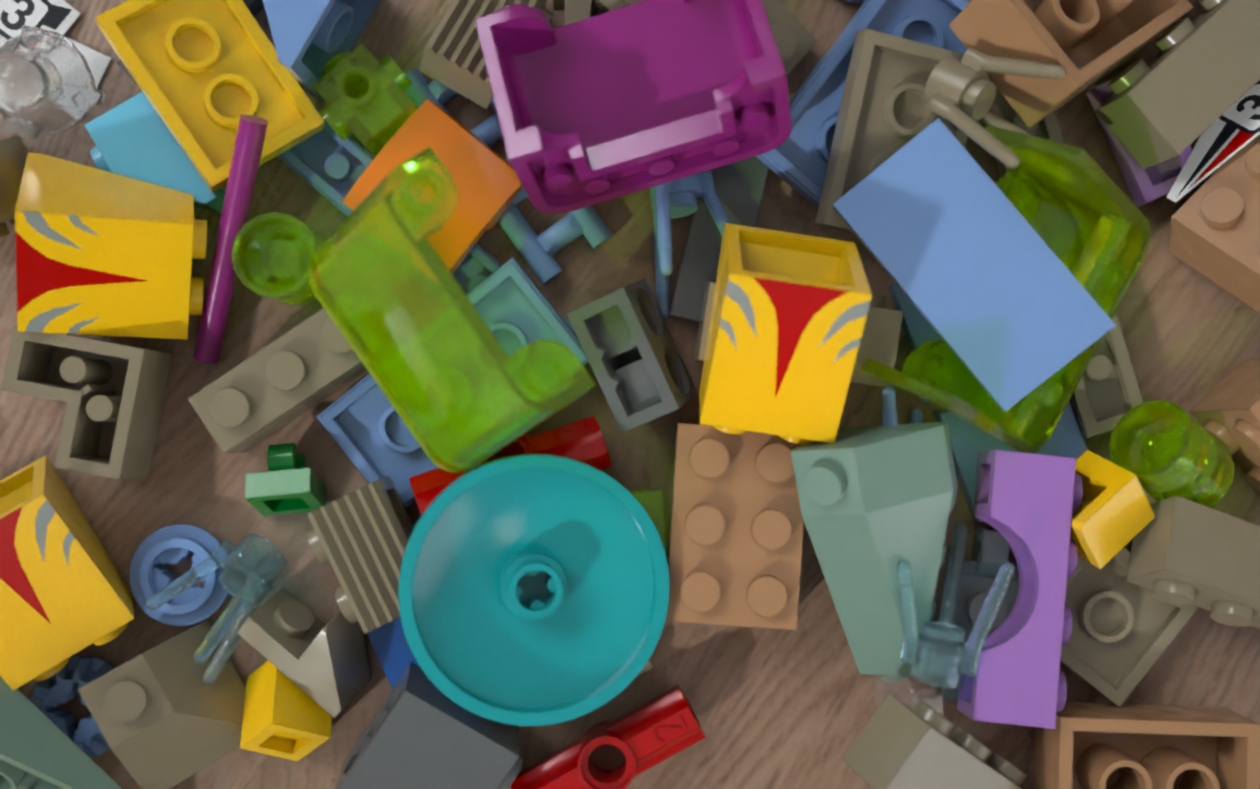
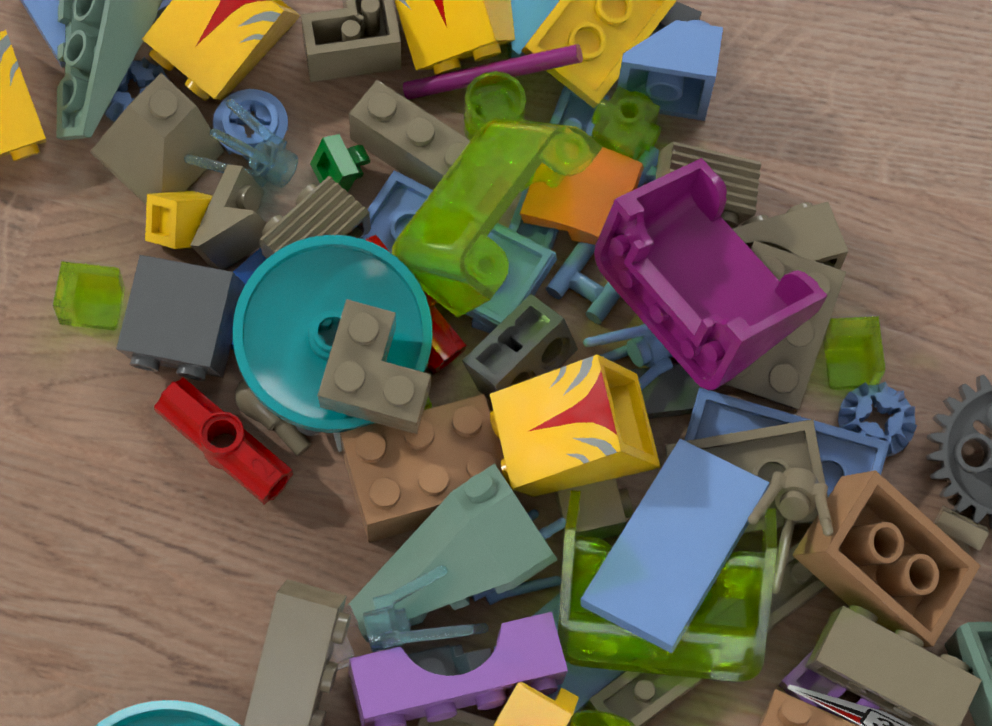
camera: 65 degrees right, 20 degrees down
none -> dark tan brick [317,299,431,434]

